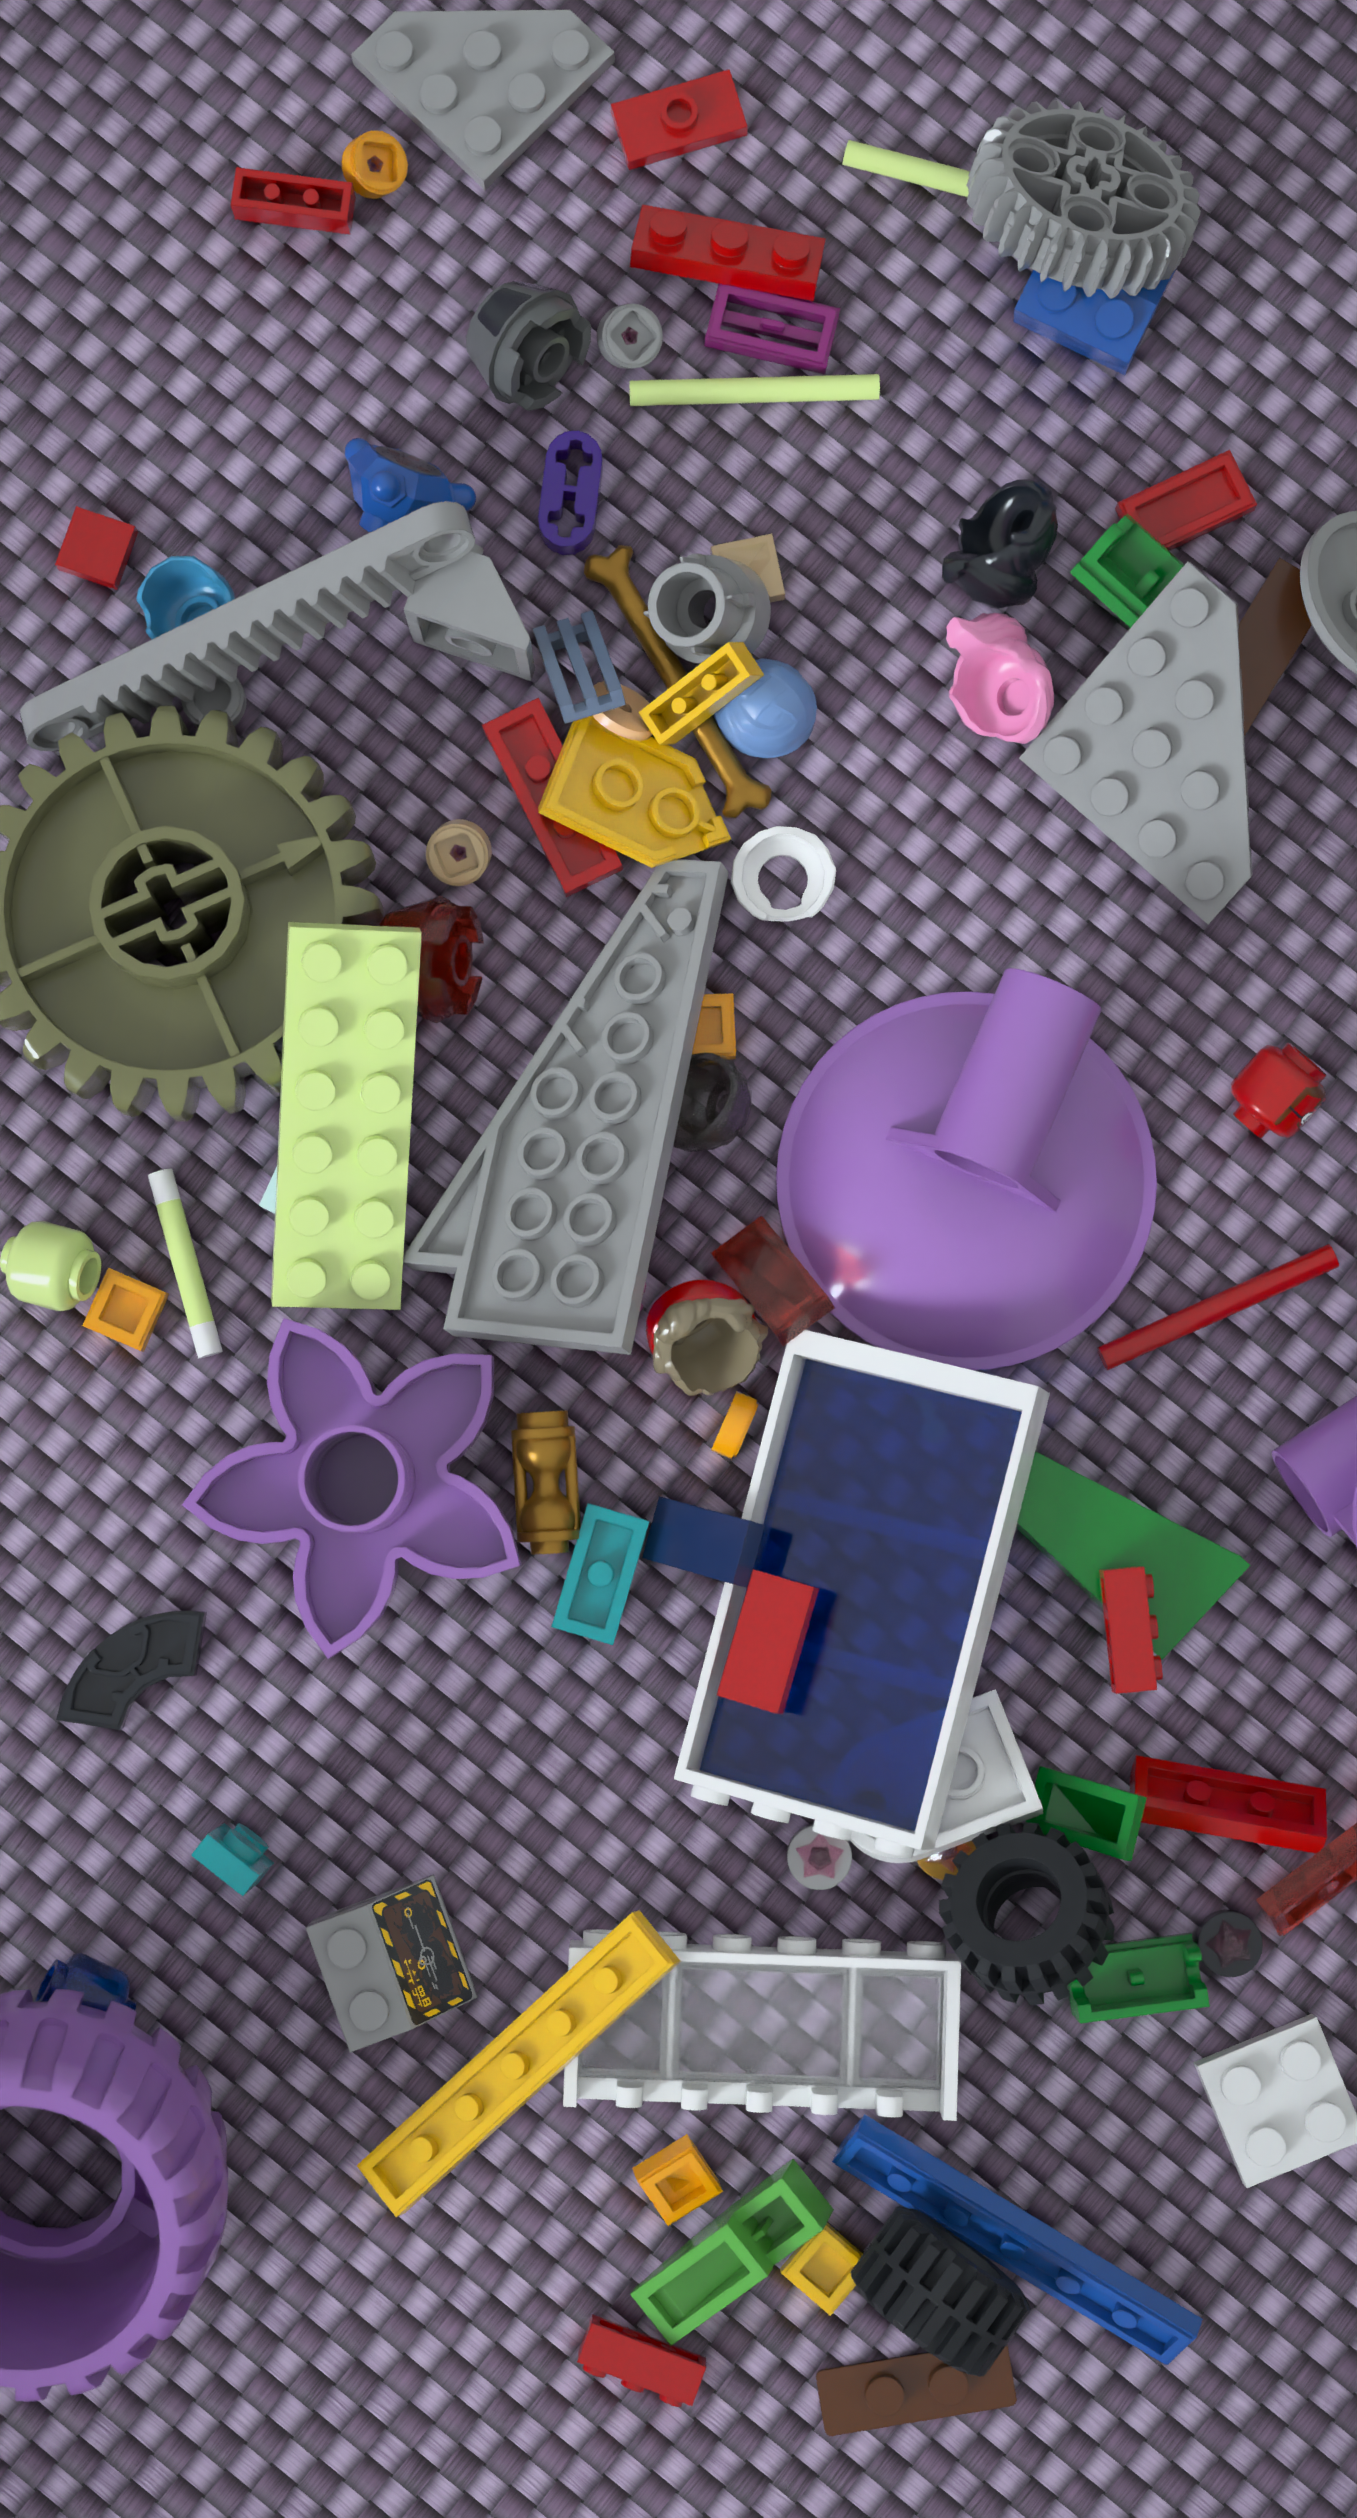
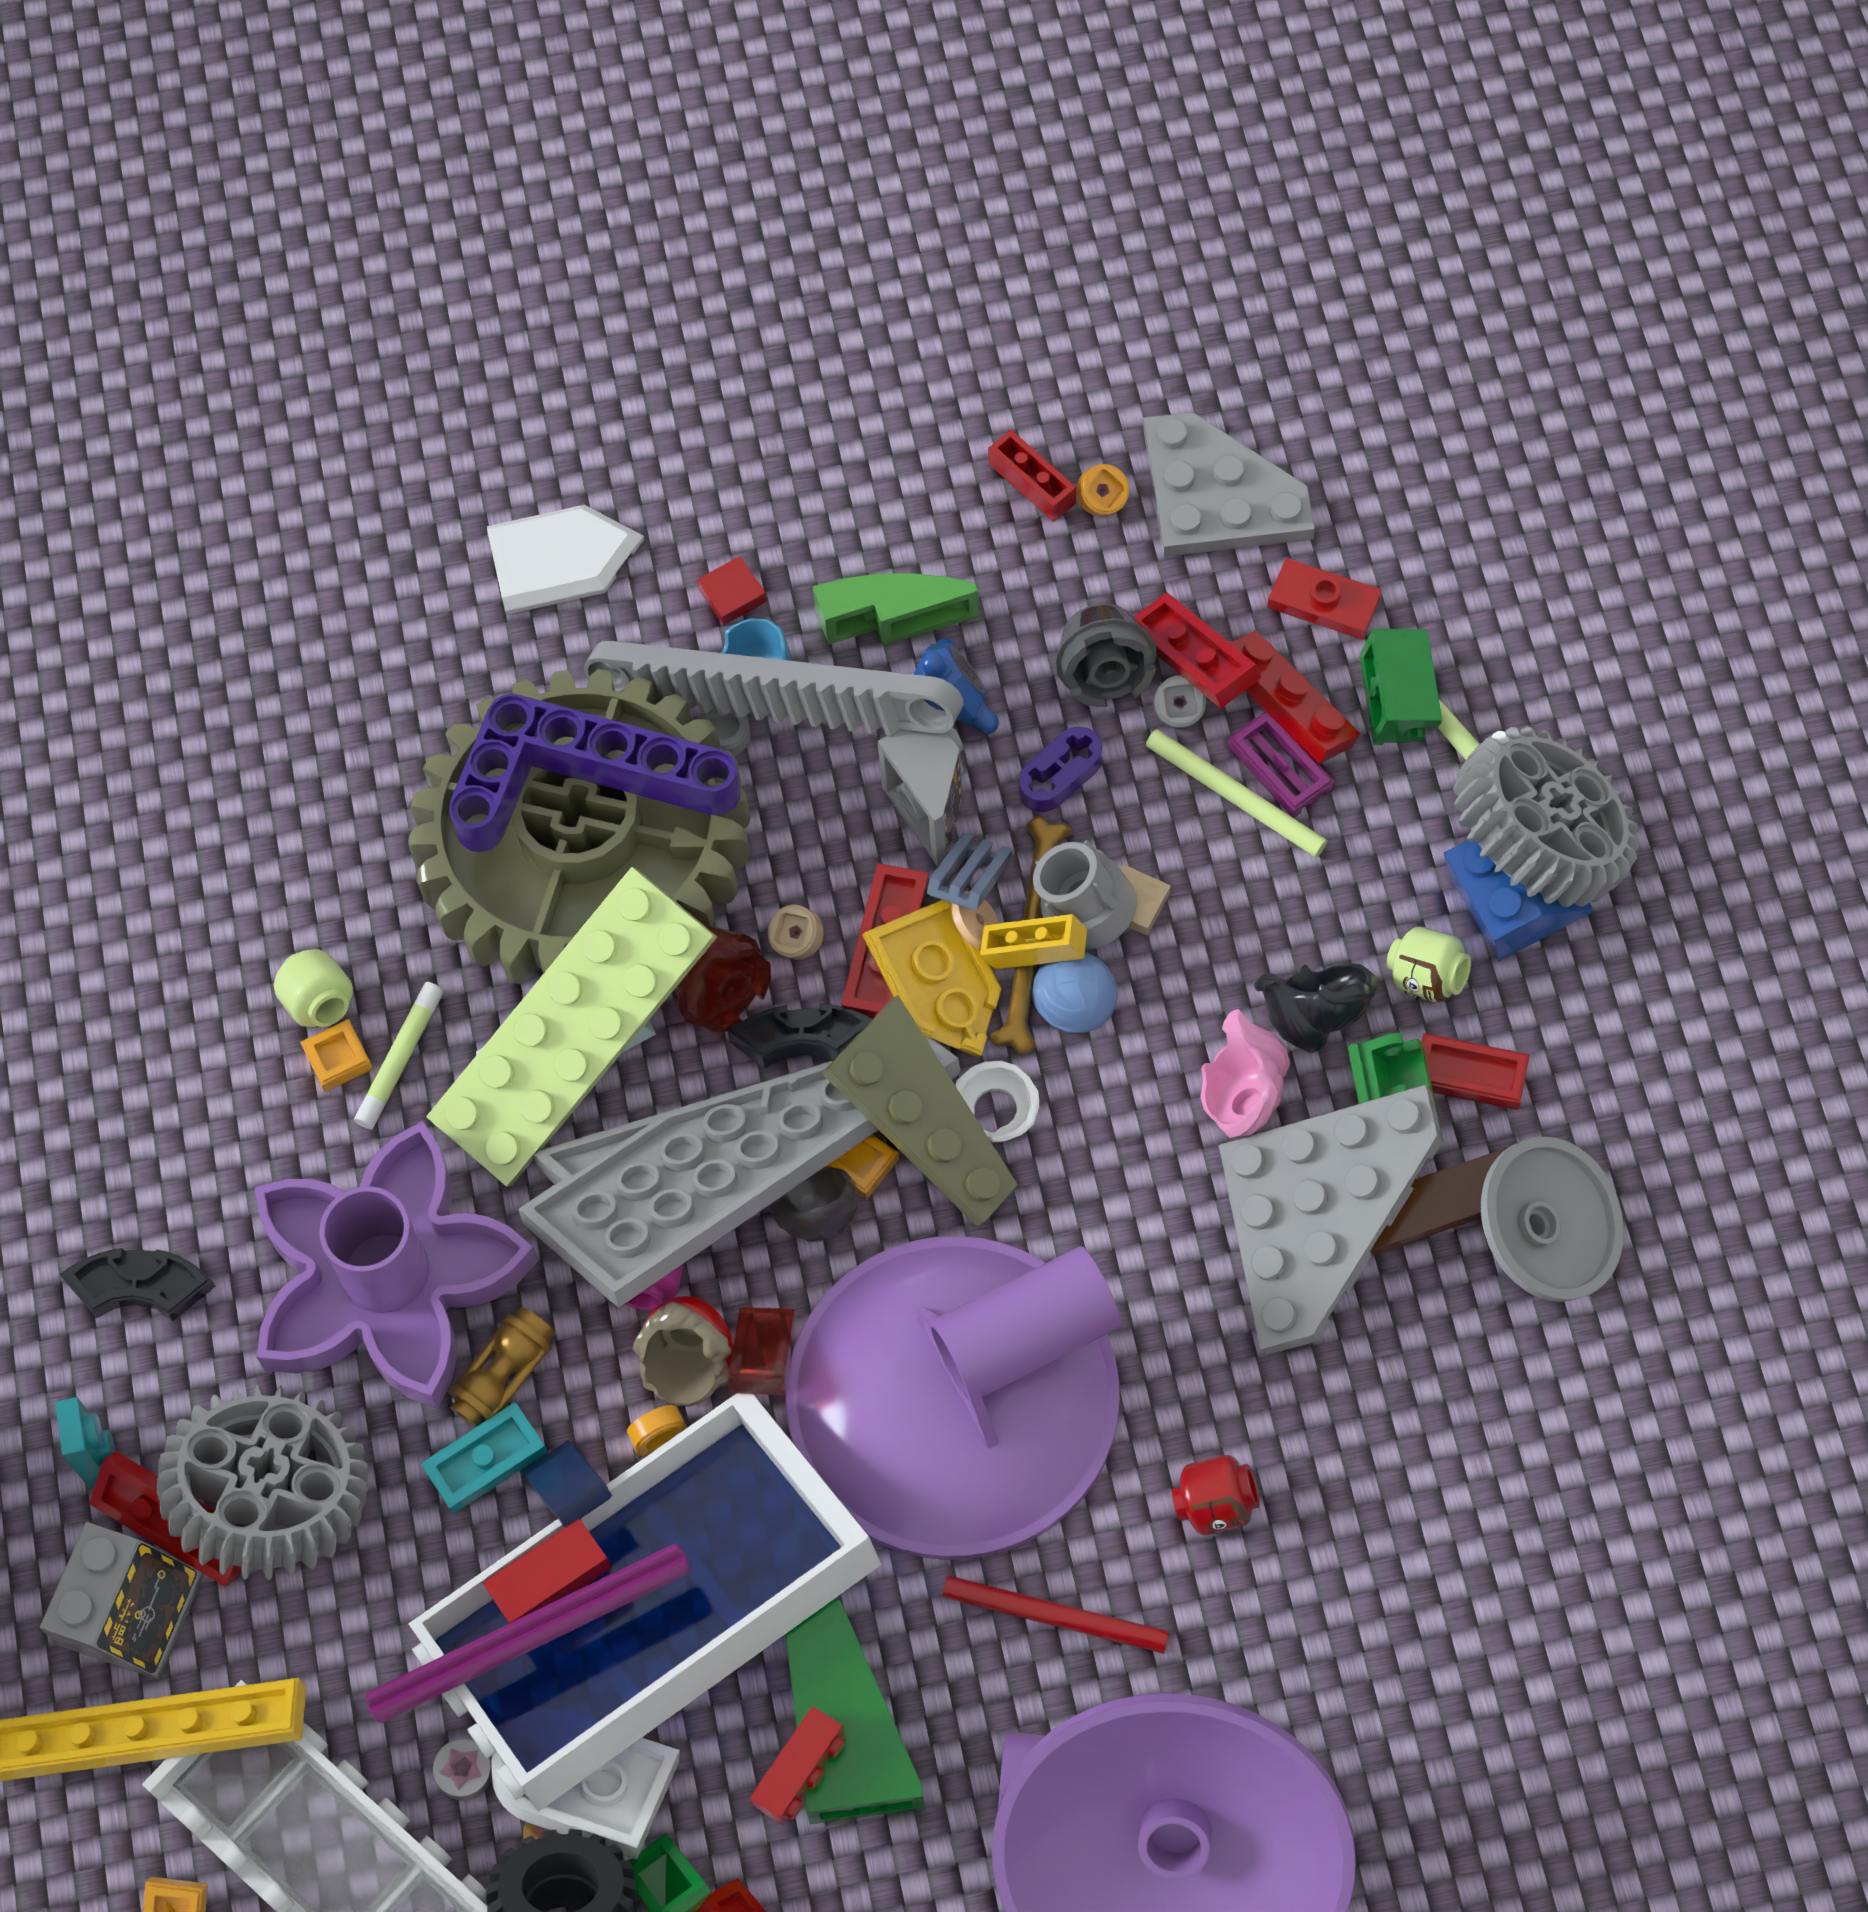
camera: 45 degrees right, 20 degrees down
none -> red plate [89,1451,242,1587]
none -> light grey gear [157,1384,369,1581]
none -> magenta axle [366,1544,691,1723]
none -> dark purple beam [449,694,741,852]
none -> black tile [727,1003,872,1069]
none -> bright green slope [813,573,979,646]
none -> olive wing [822,995,1018,1226]
none -> red plate [1134,592,1261,708]
none -> green hinge [1359,629,1442,745]
none -> yellowish green head [1387,927,1471,1003]

